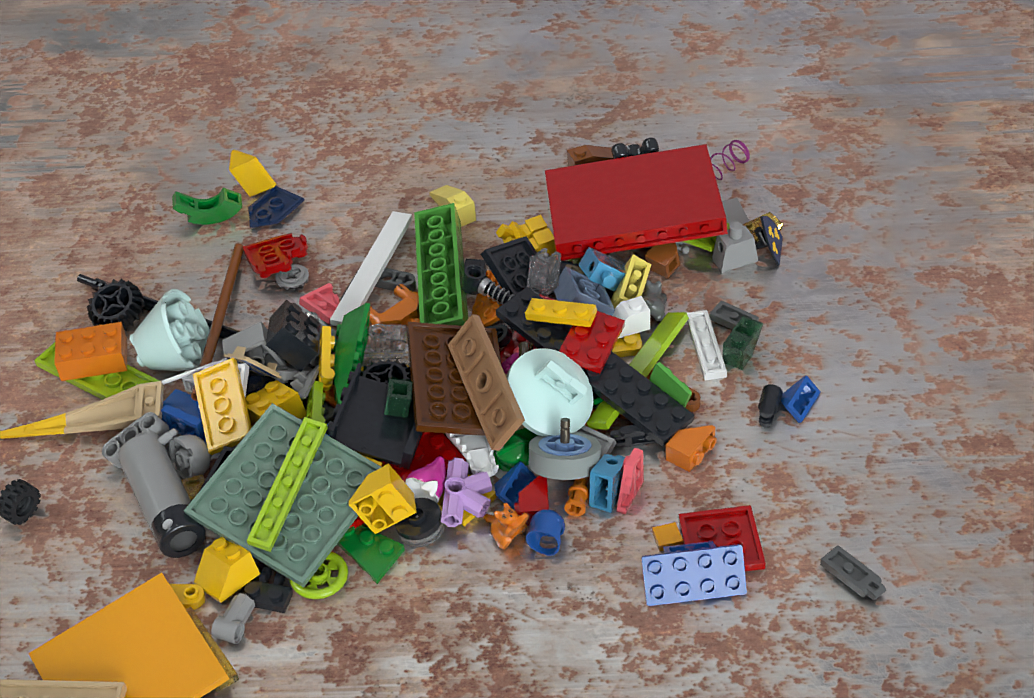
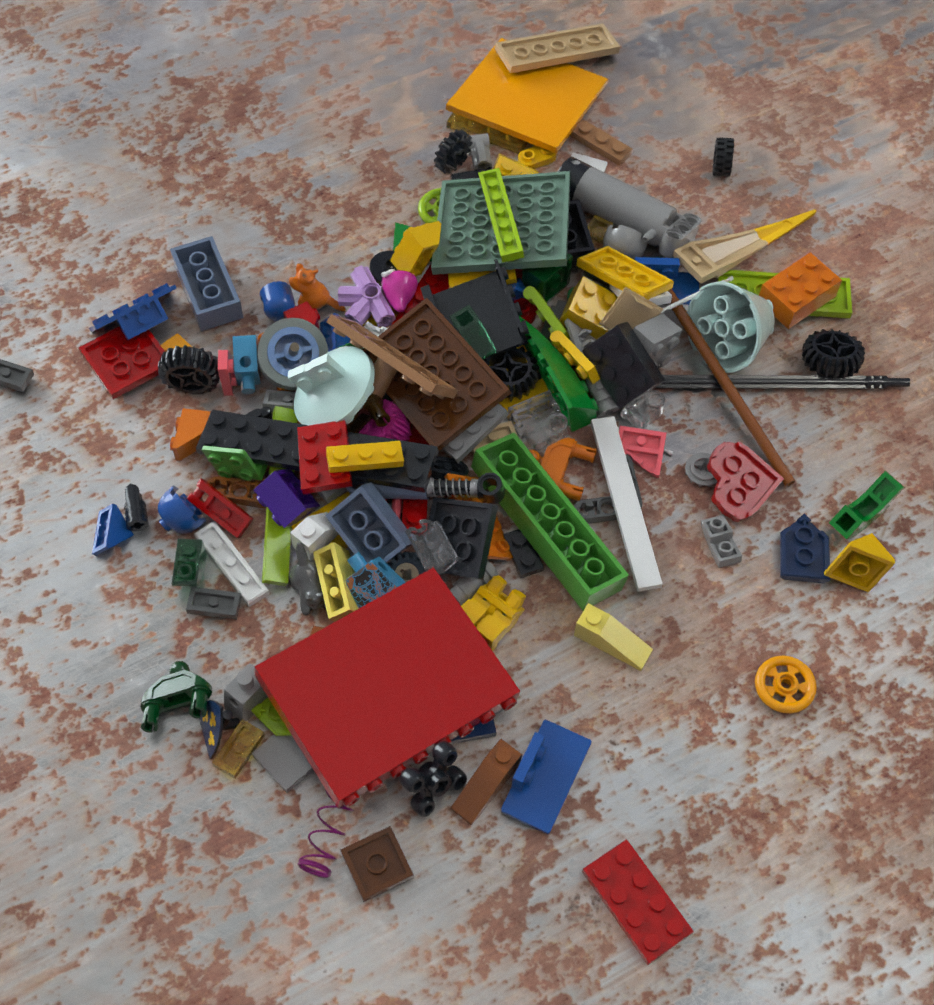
camera: 145 degrees right, 15 degrees up
none -> dark green connector [140,661,212,733]
none -> black gear [158,345,220,394]
none -> blue cylinder [158,486,206,534]
none -> sand blue brick [170,236,244,331]
none -> red plate [187,478,254,538]
none -> dark purple slope [254,469,320,528]
none -> reddish brown plate [341,826,414,902]
none -> black gear [434,129,473,174]
none -> blue bracket [501,720,592,834]
none -> medium nougat plate [570,119,633,166]
none -> white sticker [571,152,608,172]
none -> red plate [582,839,694,965]
none -> light grey slope [701,515,742,568]
none -> light orange plate [755,655,817,714]

